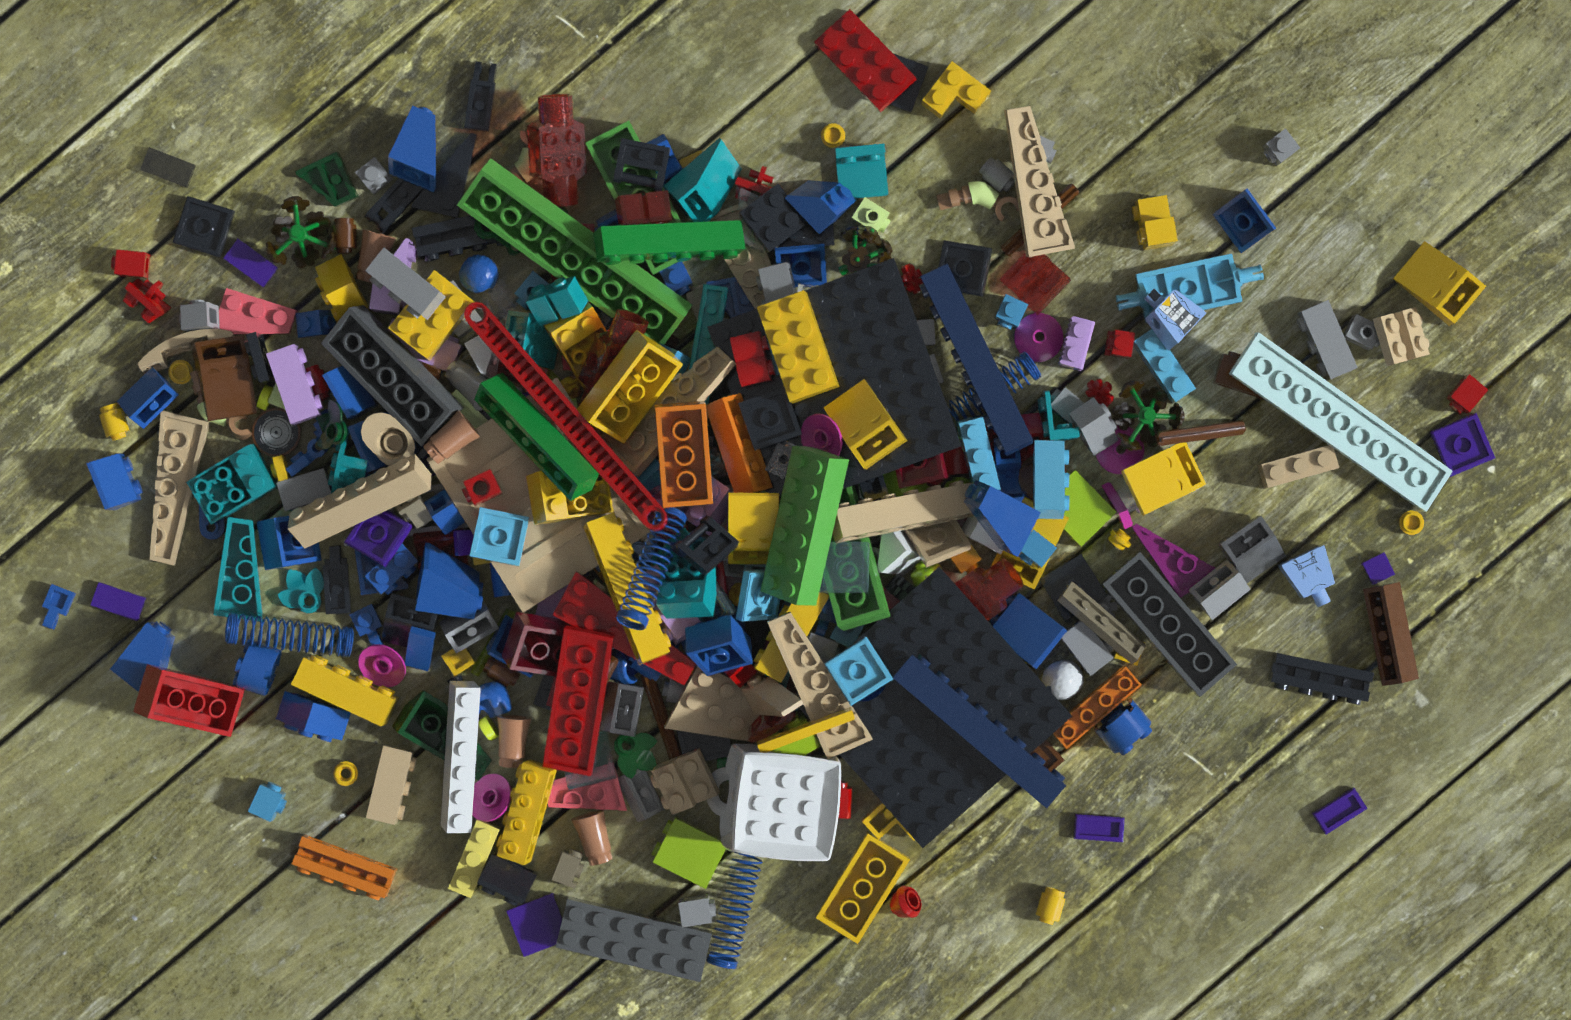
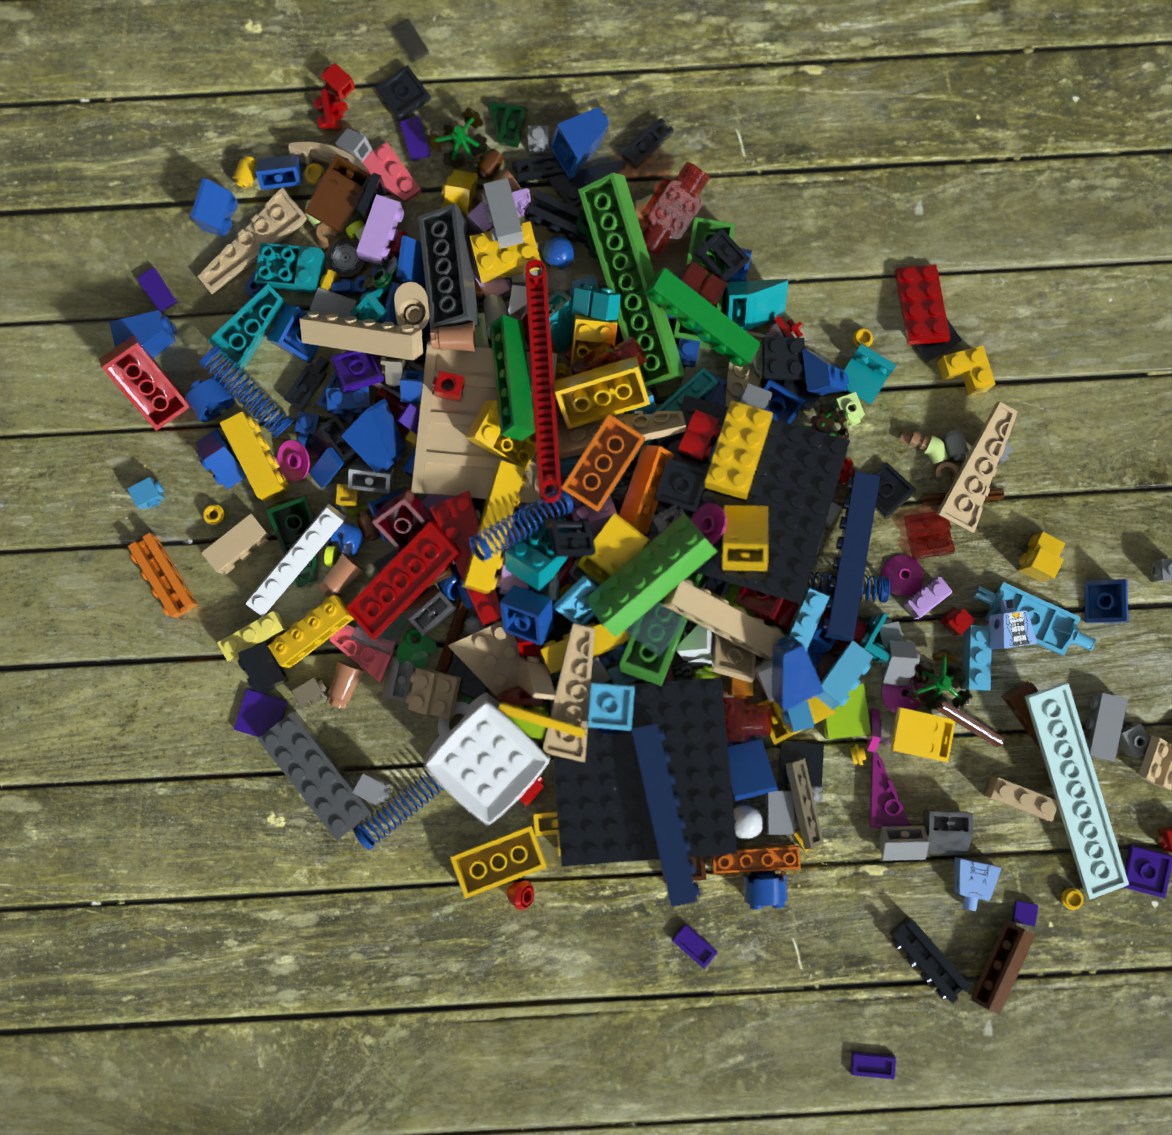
camera: 40 degrees right, 5 degrees down
blue plate [42,584,76,629] -> none
teal plate [278,568,324,613] -> none
blue bracket [296,310,336,338] -> none
medium azure plate [470,507,530,566] -> none
dark pink dish [472,774,511,822] -> none
lime brick [651,817,726,889] -> none
dark azure brick [994,294,1028,330] -> none
yellow brick [1036,887,1066,925] -> none
red plant [1085,379,1114,407] -> none
dark grey brick [1101,552,1237,697] -> none

